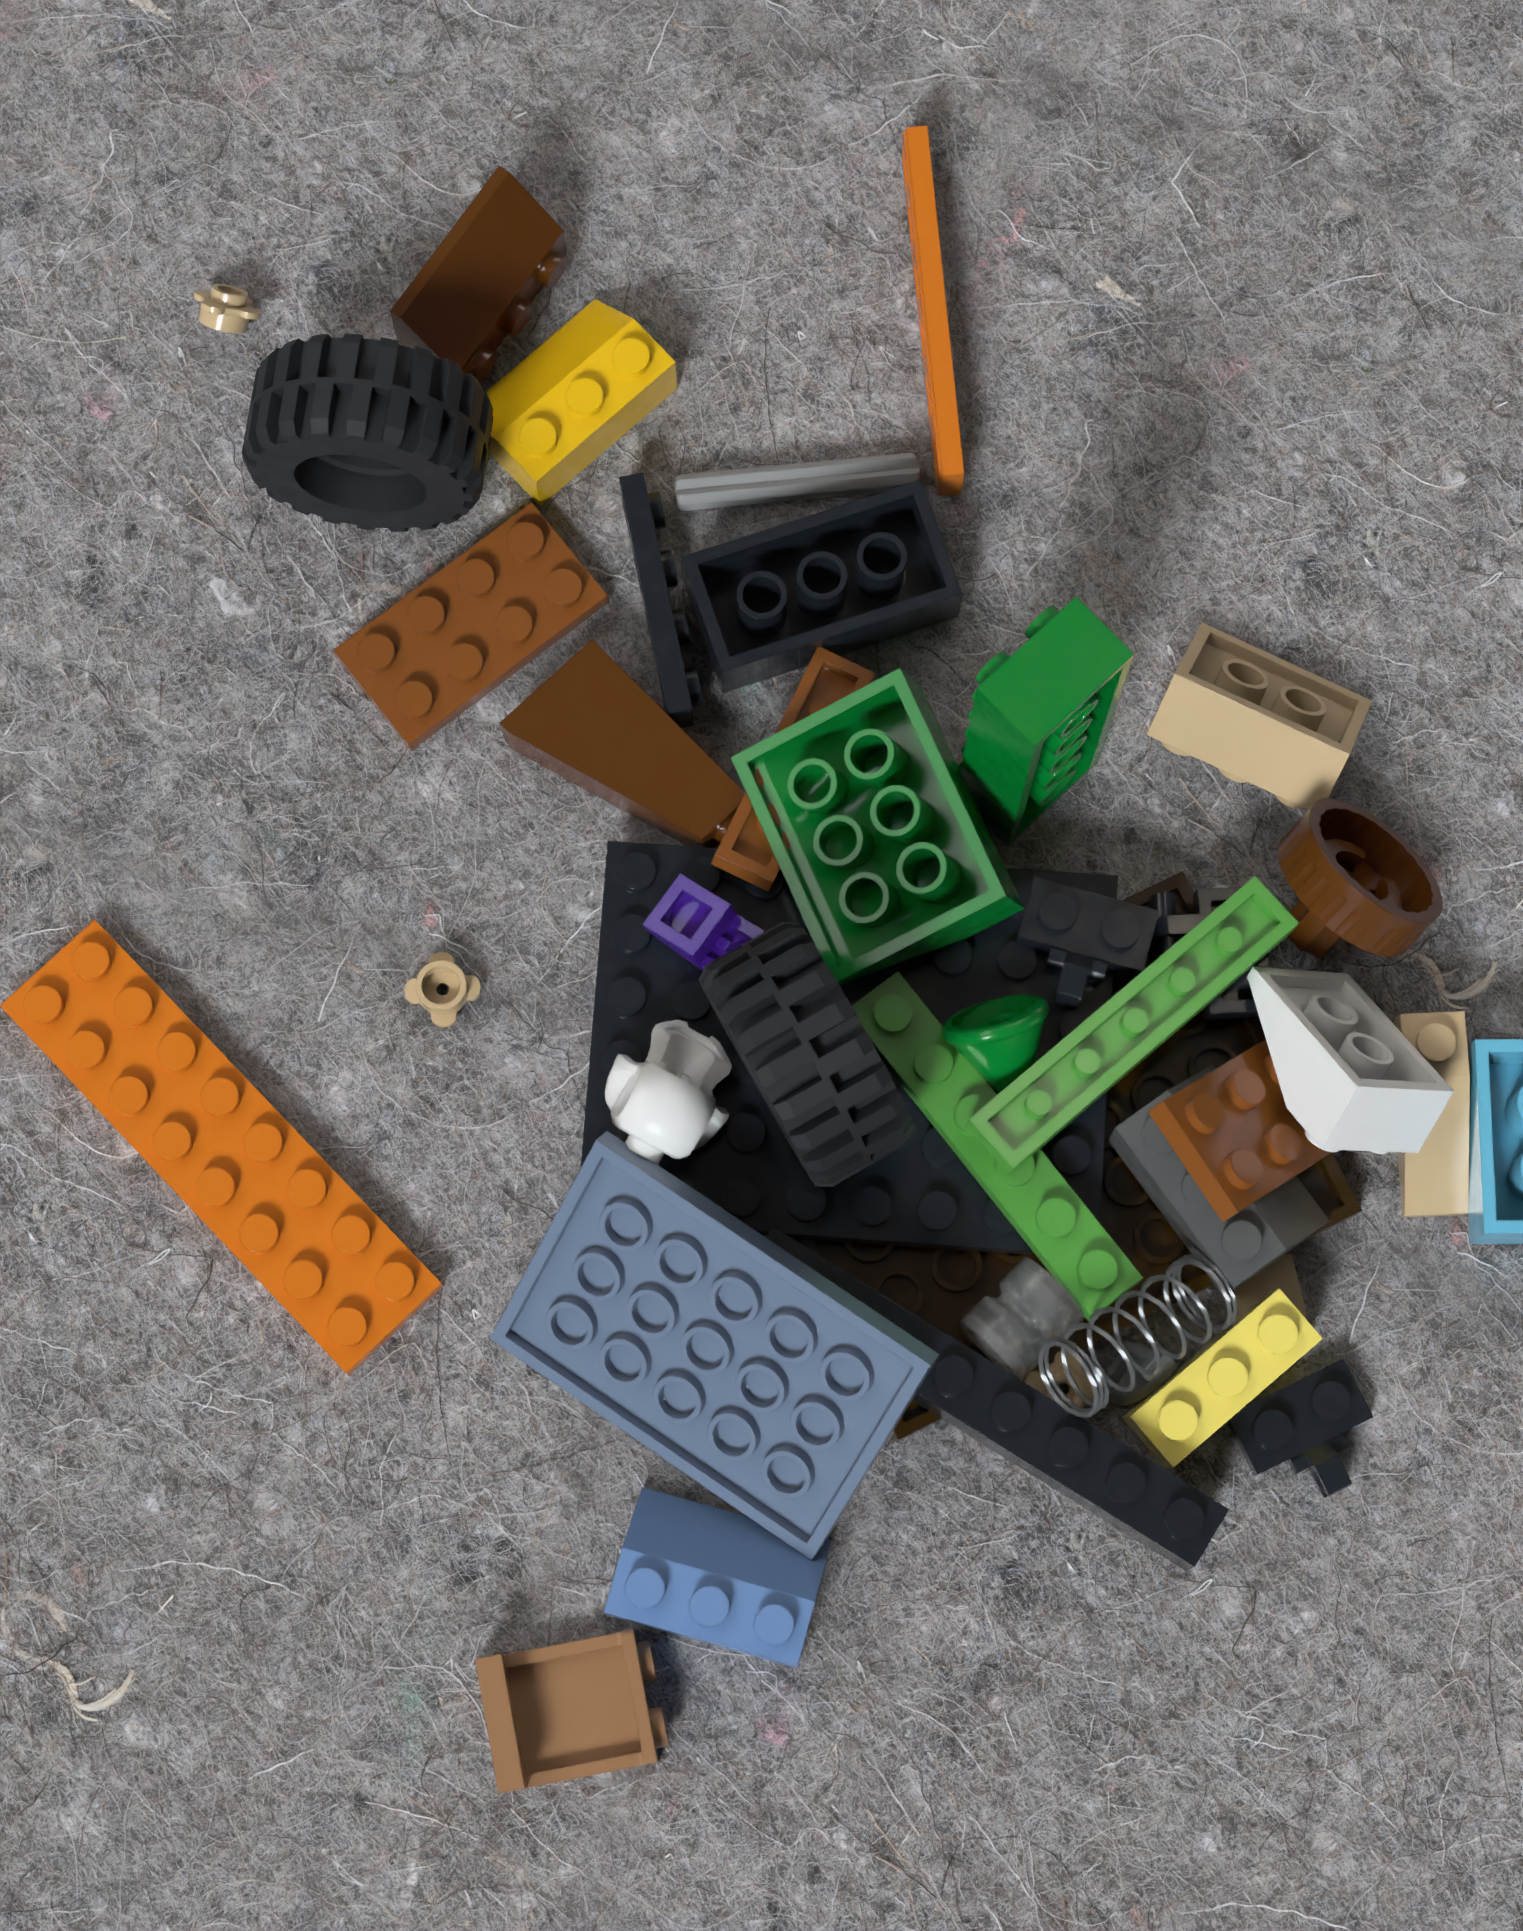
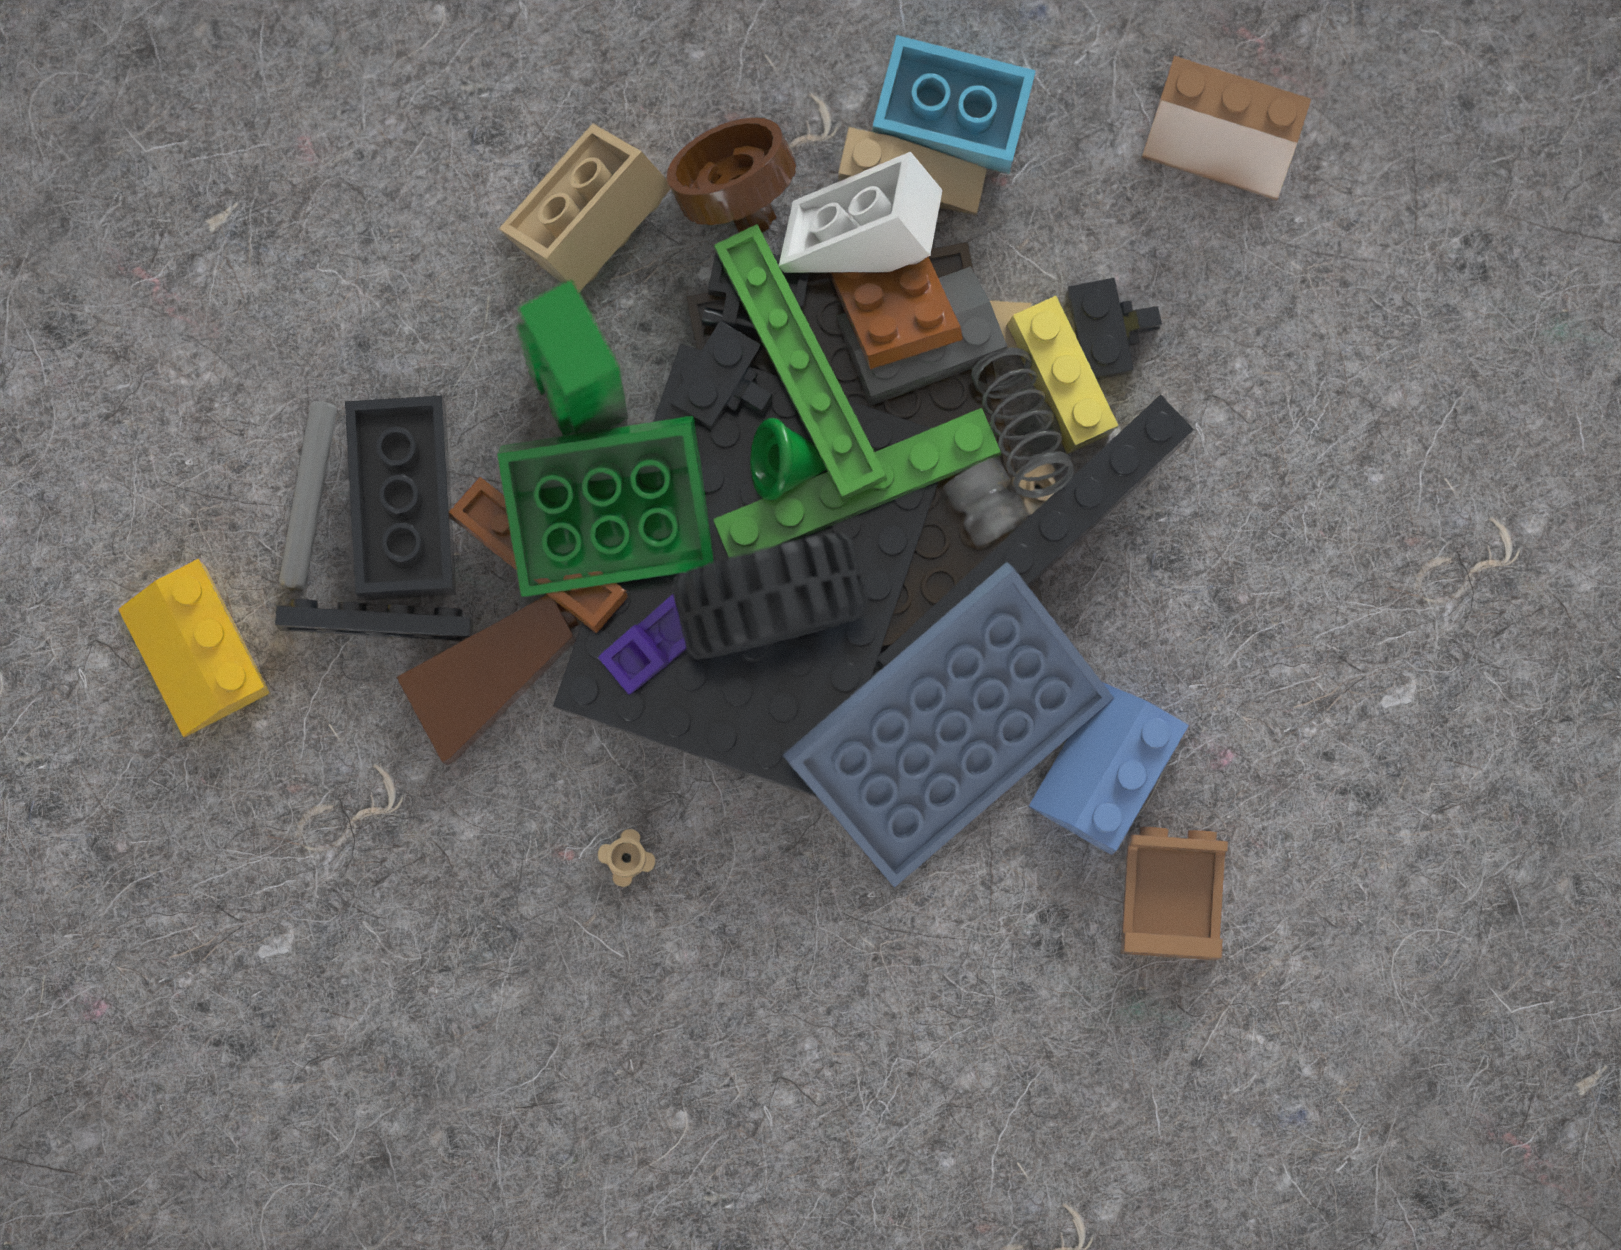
camera: 80 degrees left, 5 degrees up
orange plate [0,919,444,1376] -> none
tan plate [193,284,261,333] -> none
black tyre [242,334,494,532] -> none
dark orange plate [333,502,609,751] -> none
reddish brown slope [390,166,568,383] -> none
white head [605,1020,732,1165] -> none
orange tile [901,125,964,497] -> none

